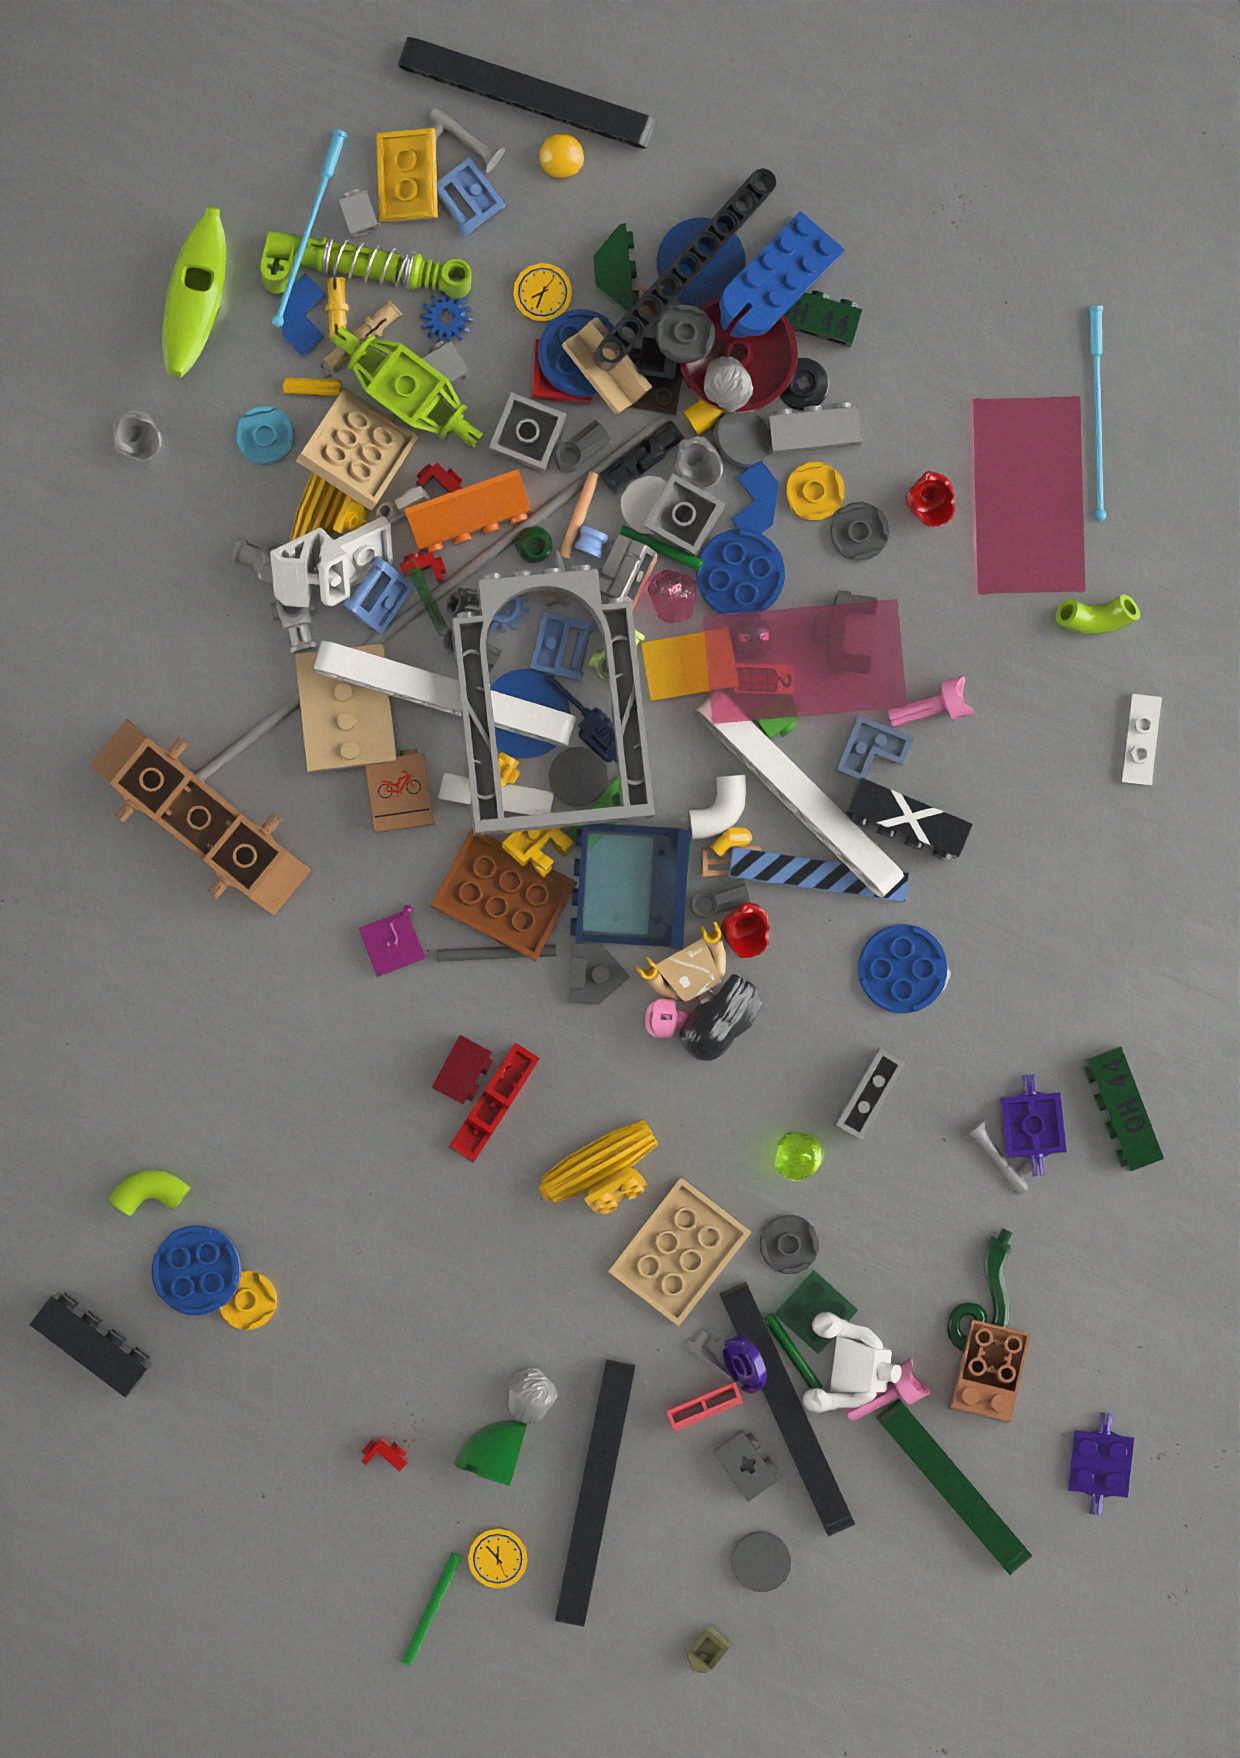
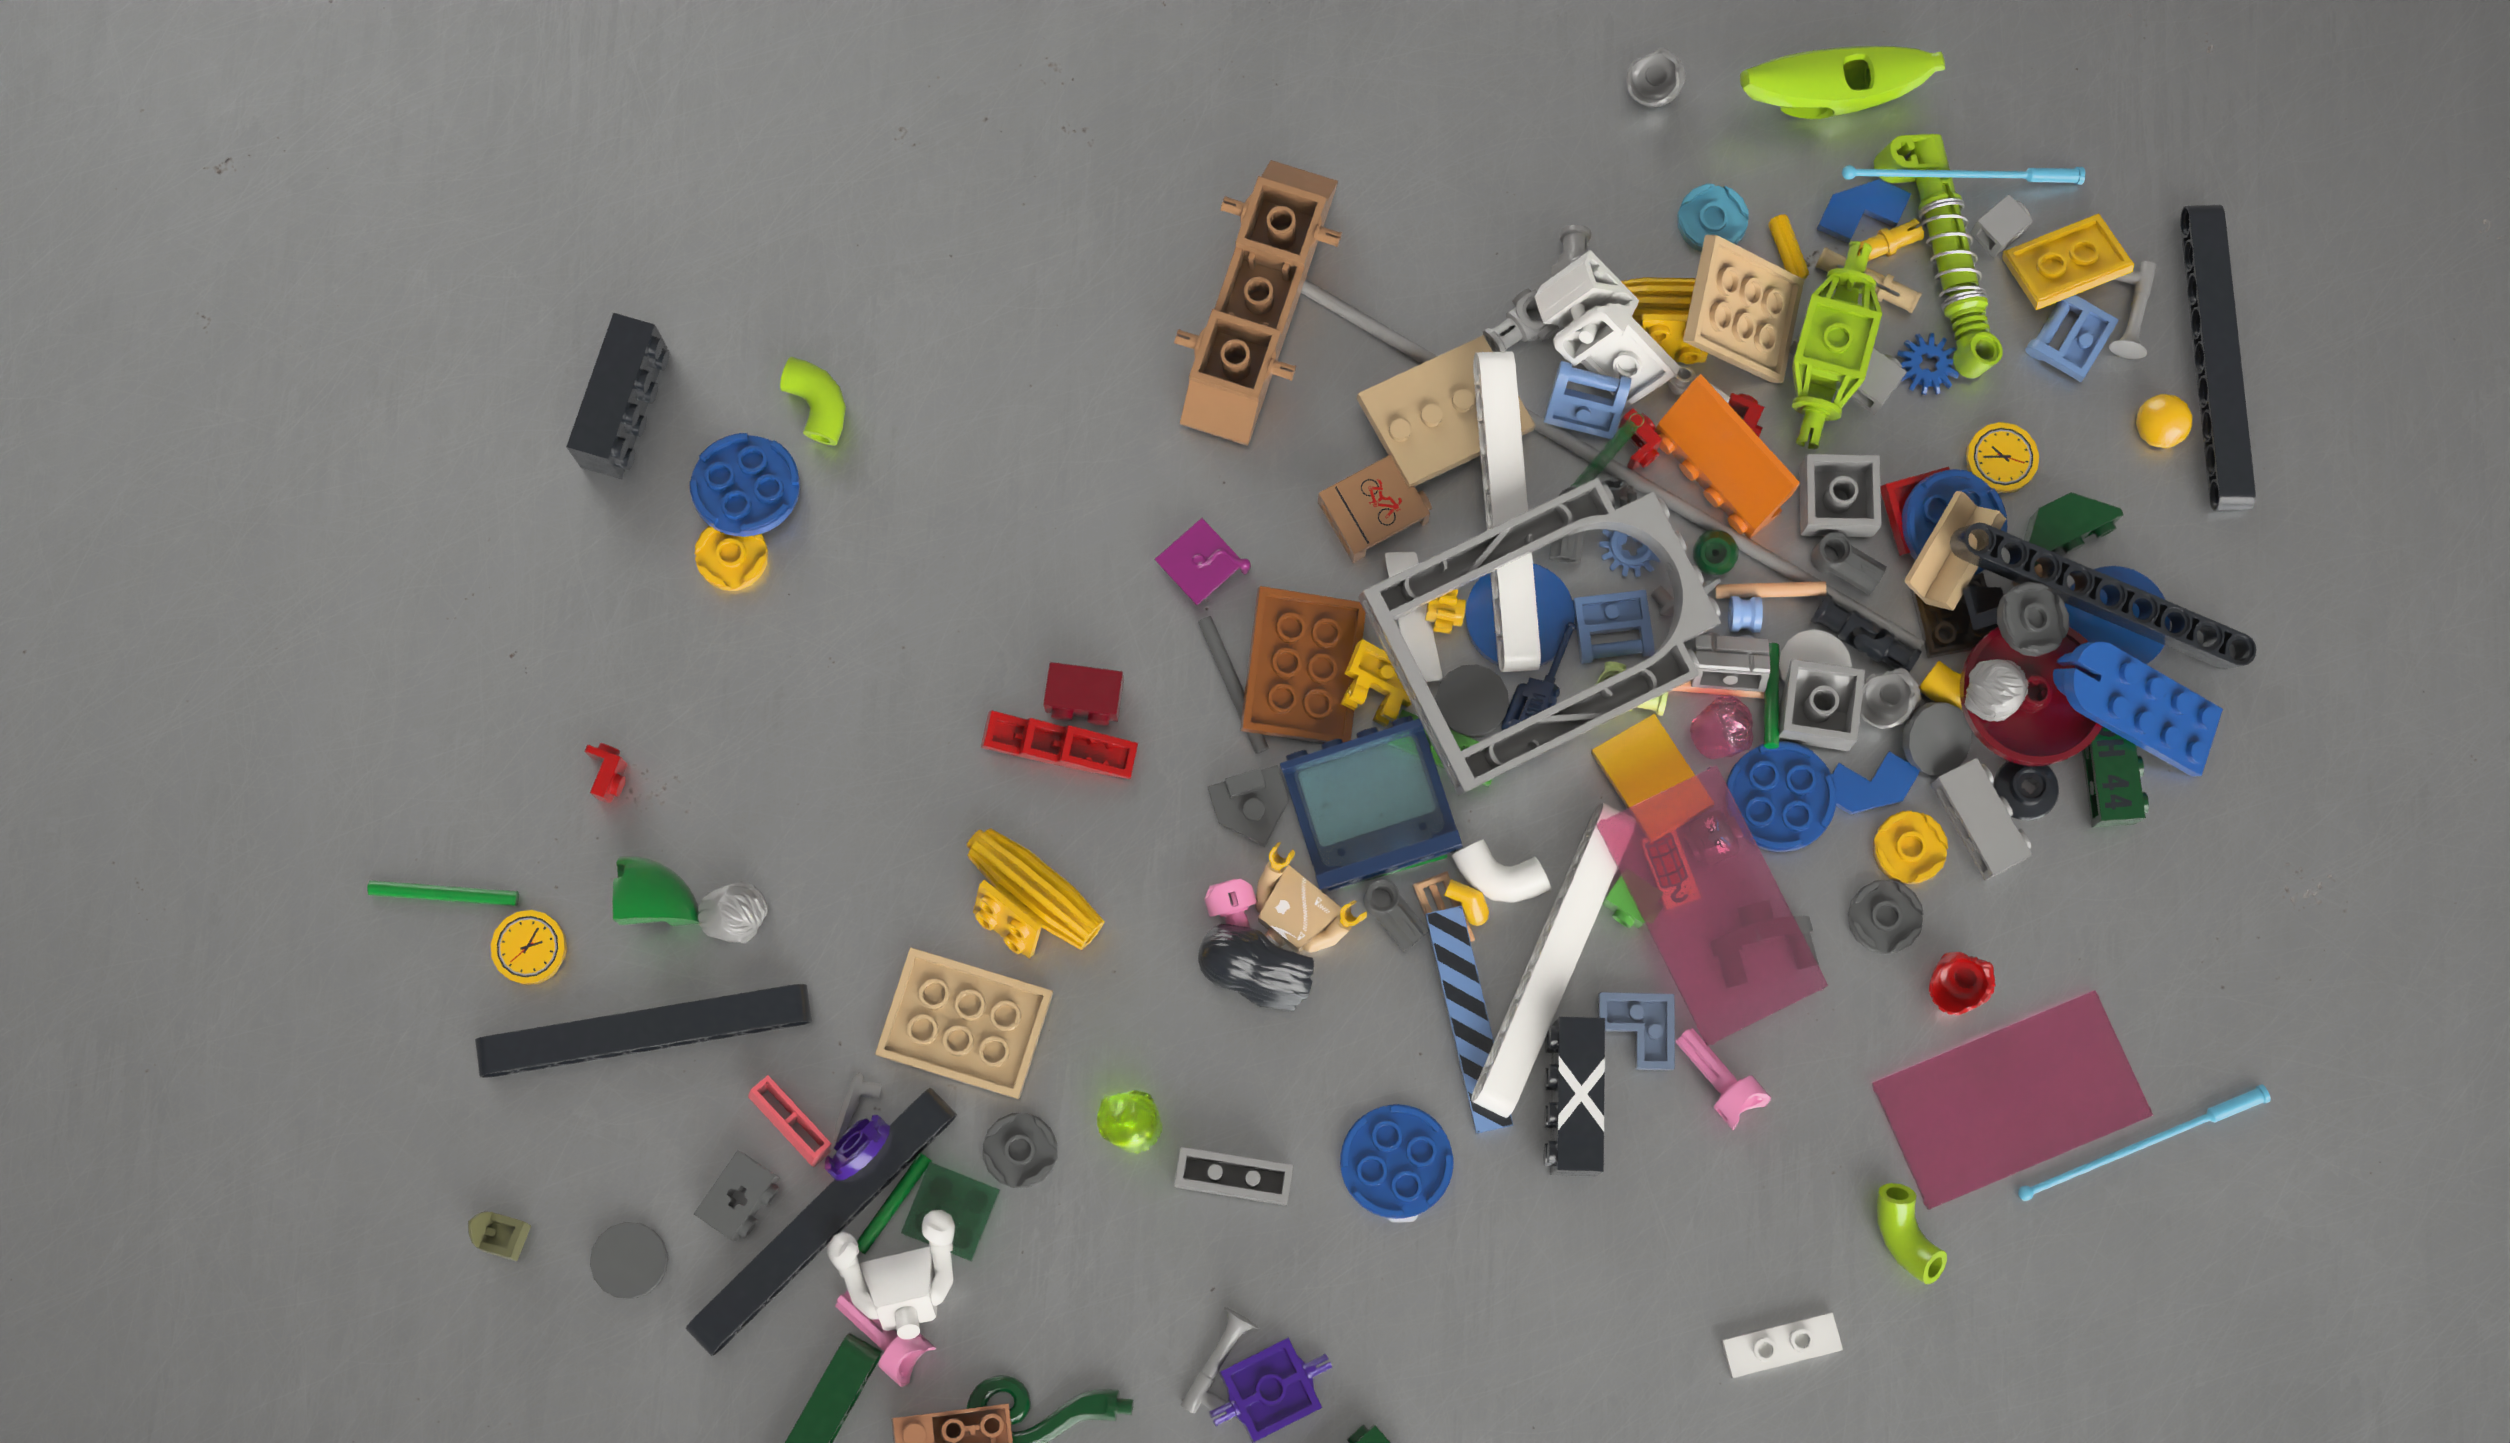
camera: 70 degrees right, 10 degrees down
red hair [720,902,770,958] -> none

